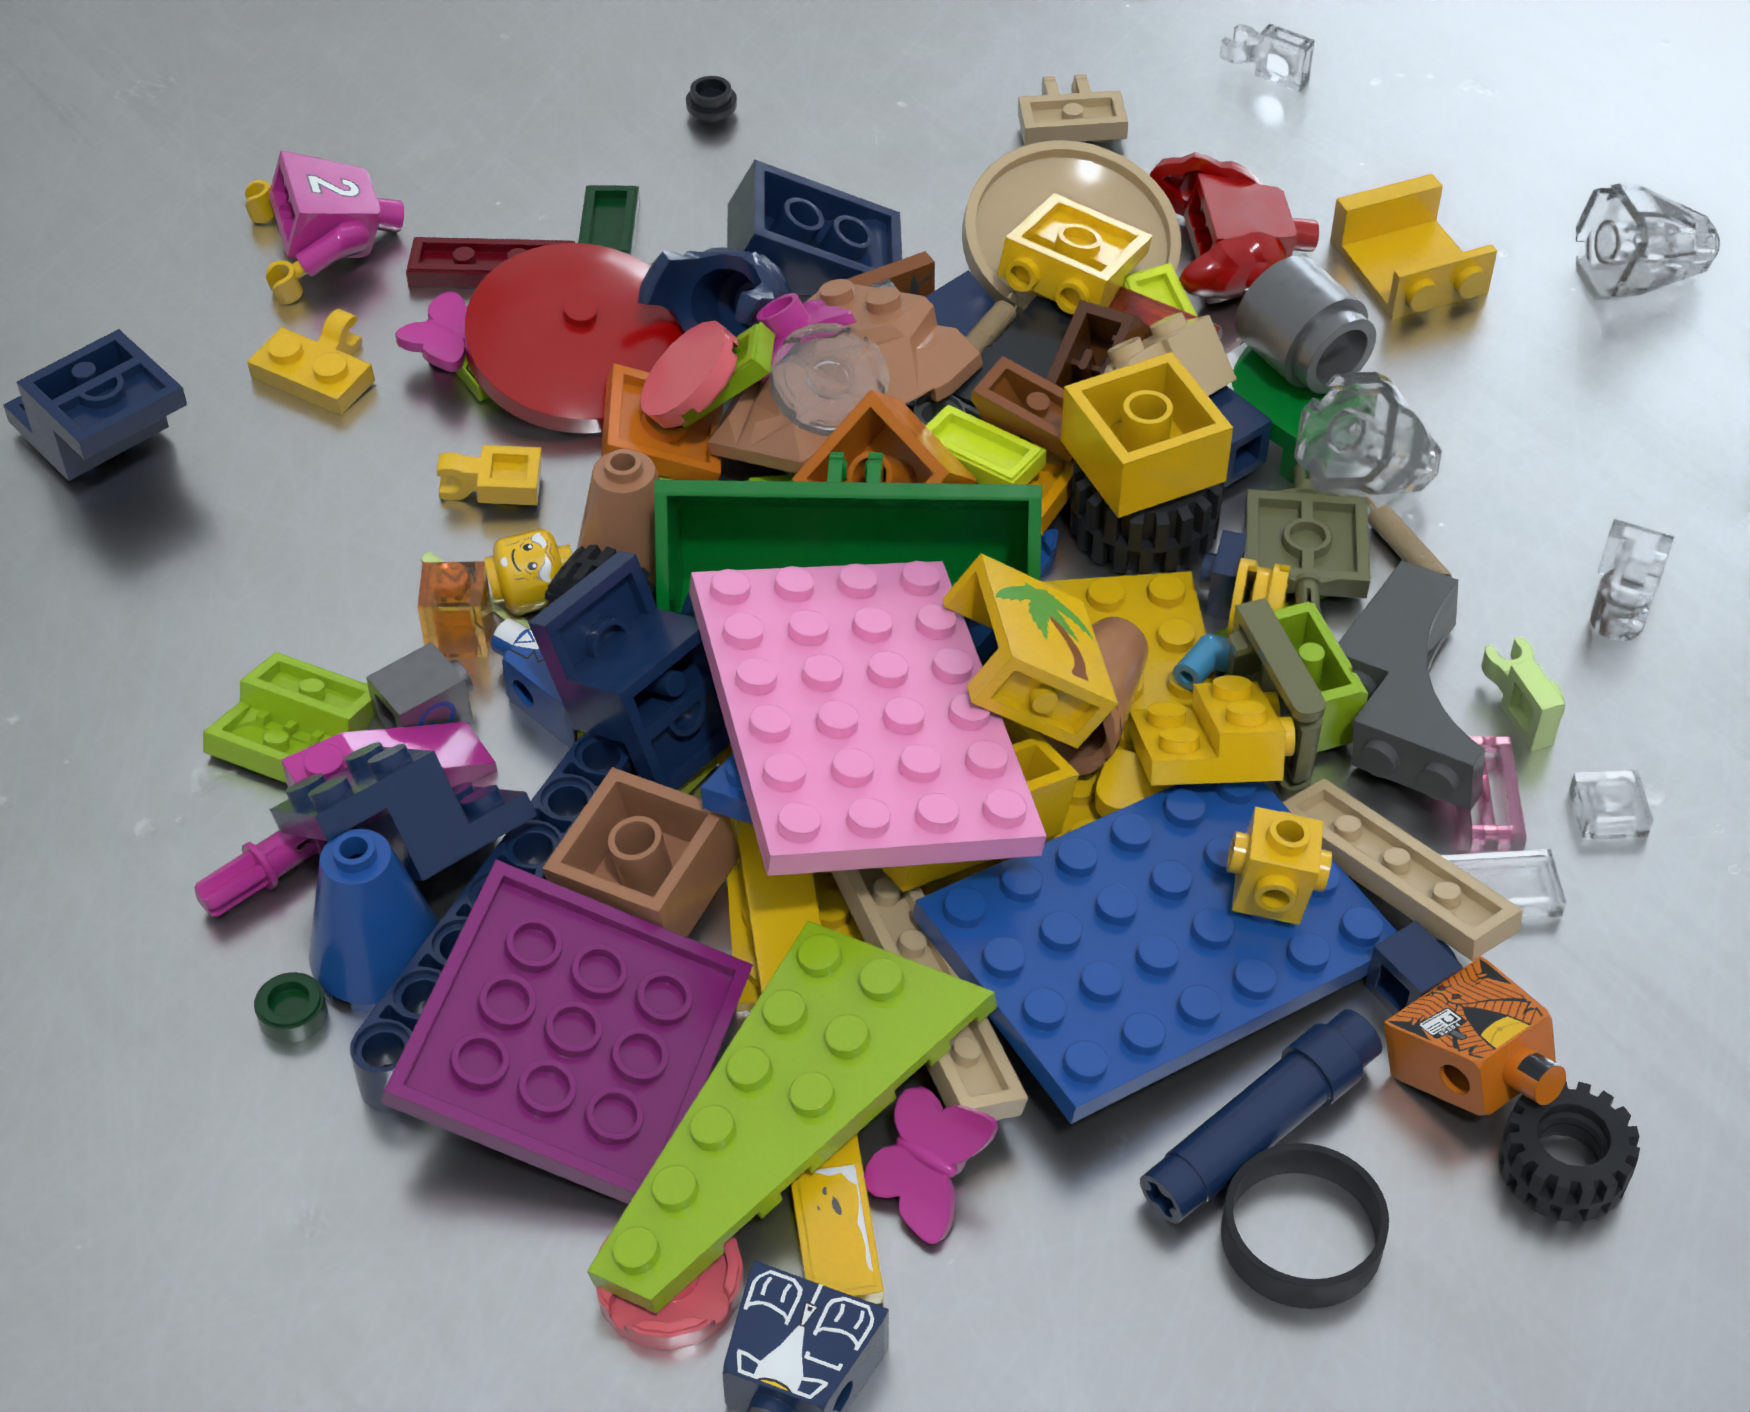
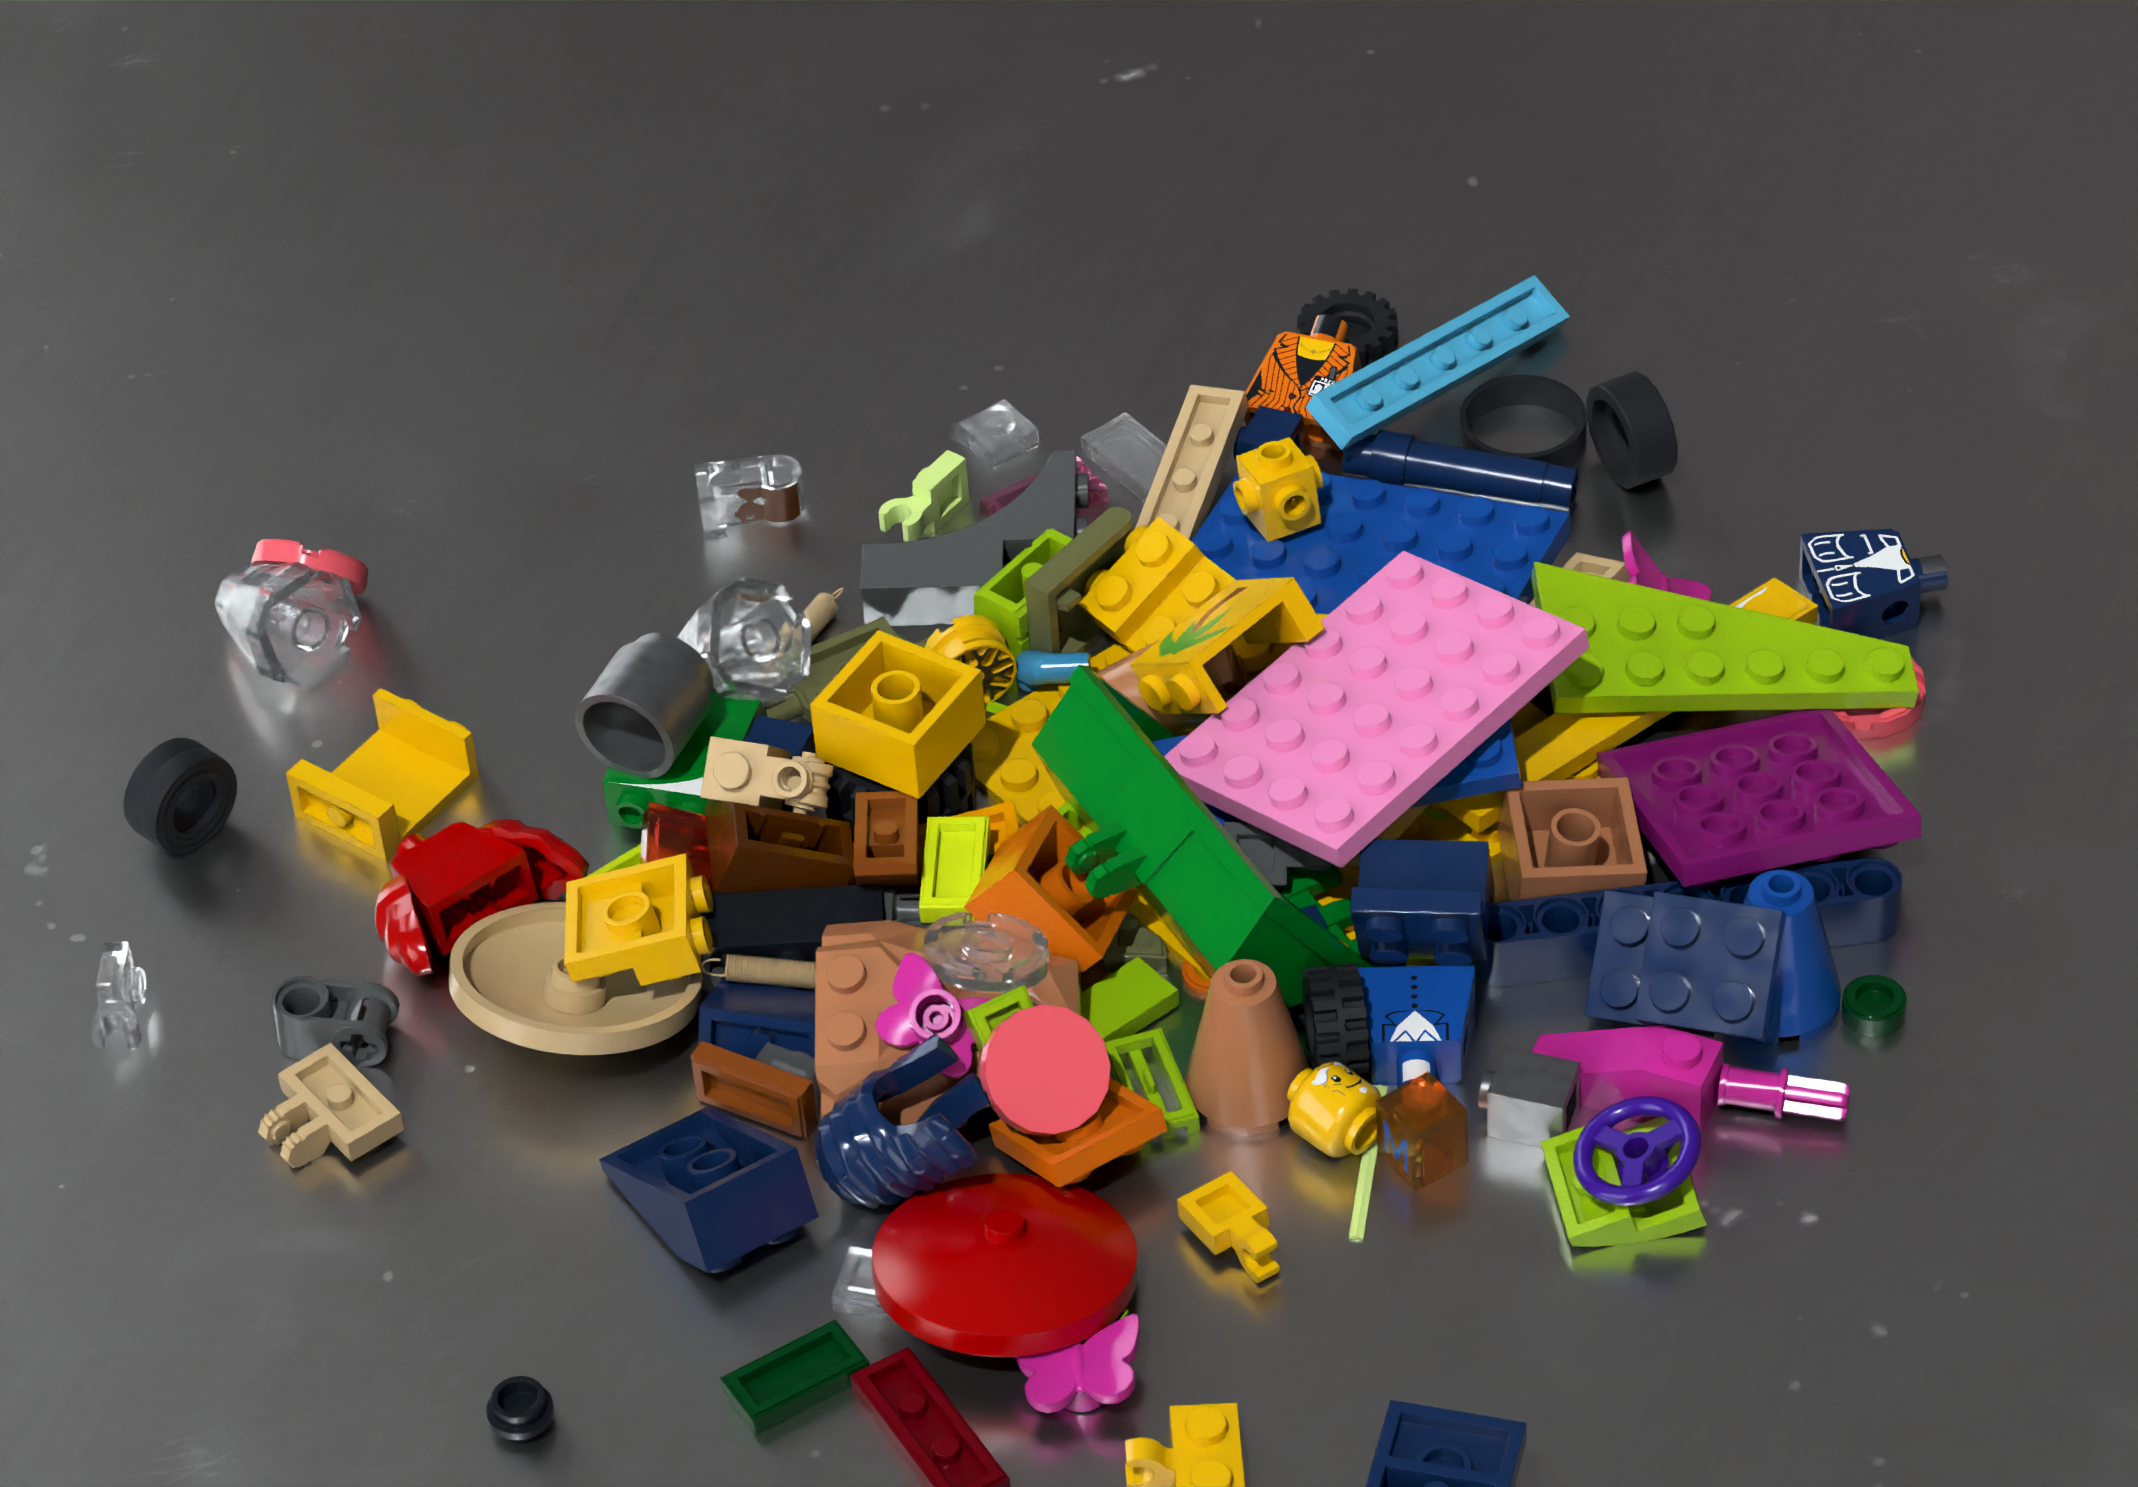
camera: 120 degrees left, 5 degrees down
none -> black tyre [124,738,237,854]
none -> coral tile [251,539,369,594]
none -> dark grey piece [272,976,400,1066]
none -> medium azure plate [1306,275,1570,450]
none -> dark purple piece [1573,1096,1701,1206]
none -> black tyre [1586,371,1678,489]

